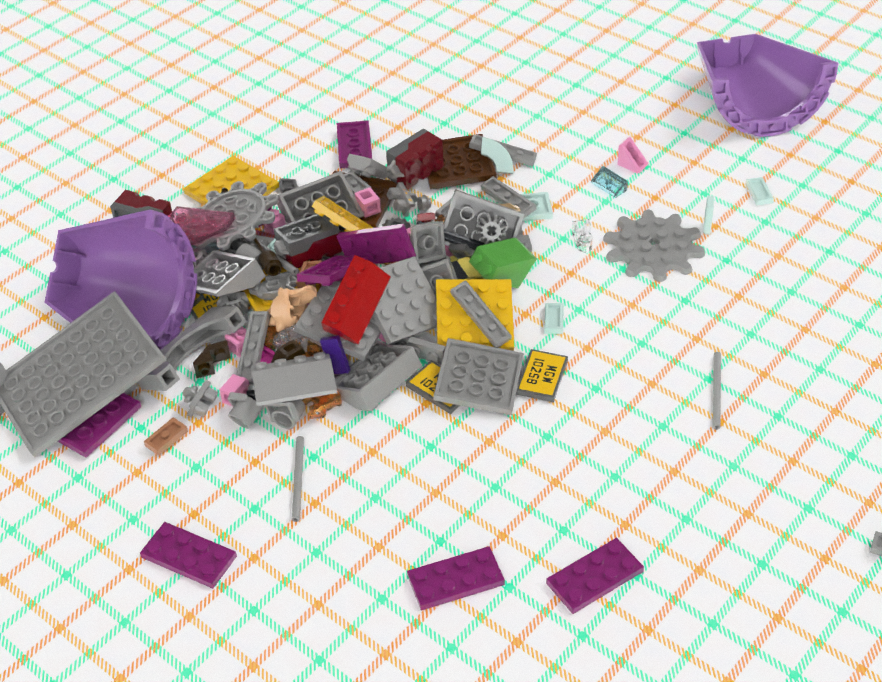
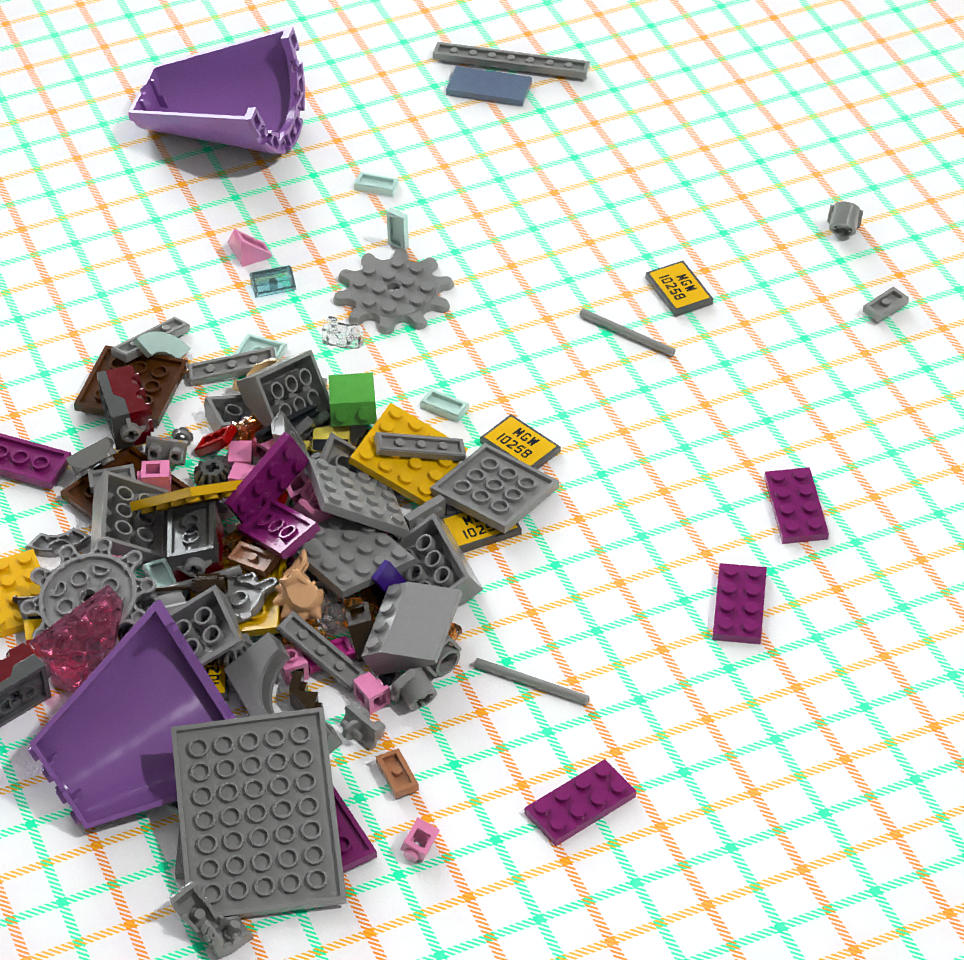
camera: 65 degrees left, 0 degrees up
red slope [321,255,391,345] -> none
light grey gear [476,214,507,244] -> none
none -> bright pink brick [400,817,440,862]
none -> tile [645,260,714,317]

